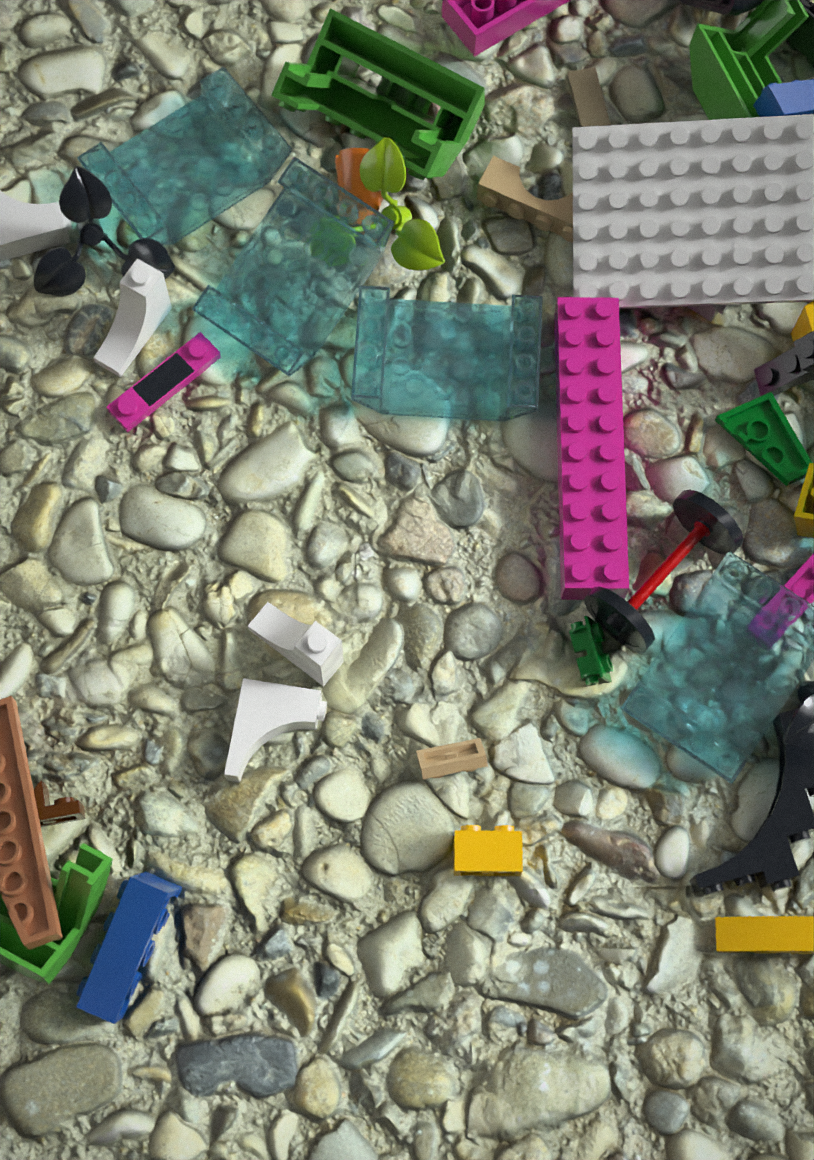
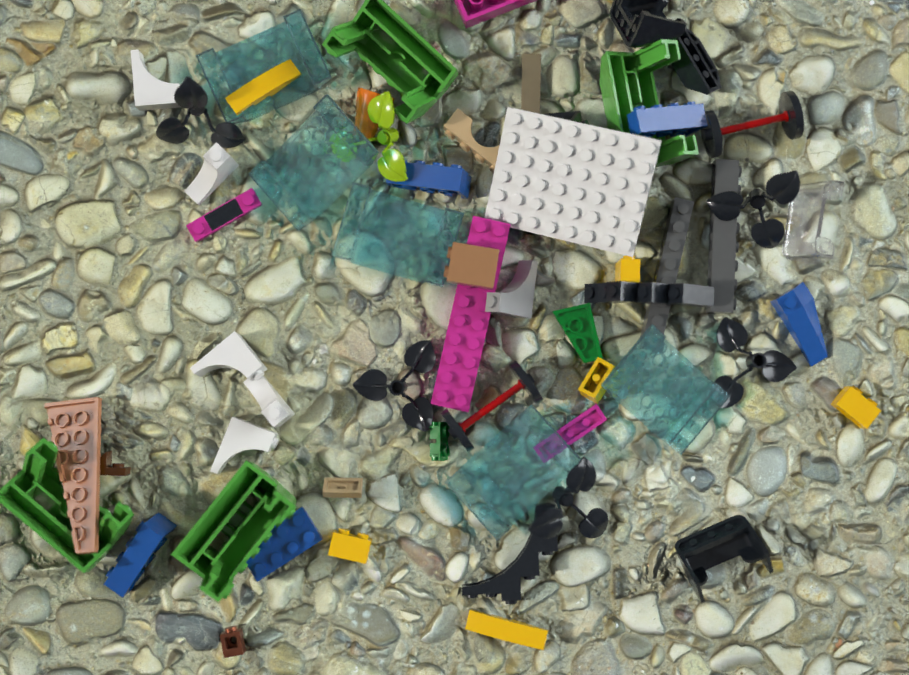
camera: 15 degrees right, 15 degrees up
none -> bright green wedge [171,460,297,603]
none -> white arch [190,331,267,381]
none -> copper brick [220,626,247,658]
none -> yellow slope [225,59,302,115]
none -> blue plate [246,506,323,582]
none -> black plant [353,340,436,432]
none -> blue wedge [386,159,472,199]
none -> medium nougat brick [443,242,500,290]
none -> light grey arch [485,260,538,318]

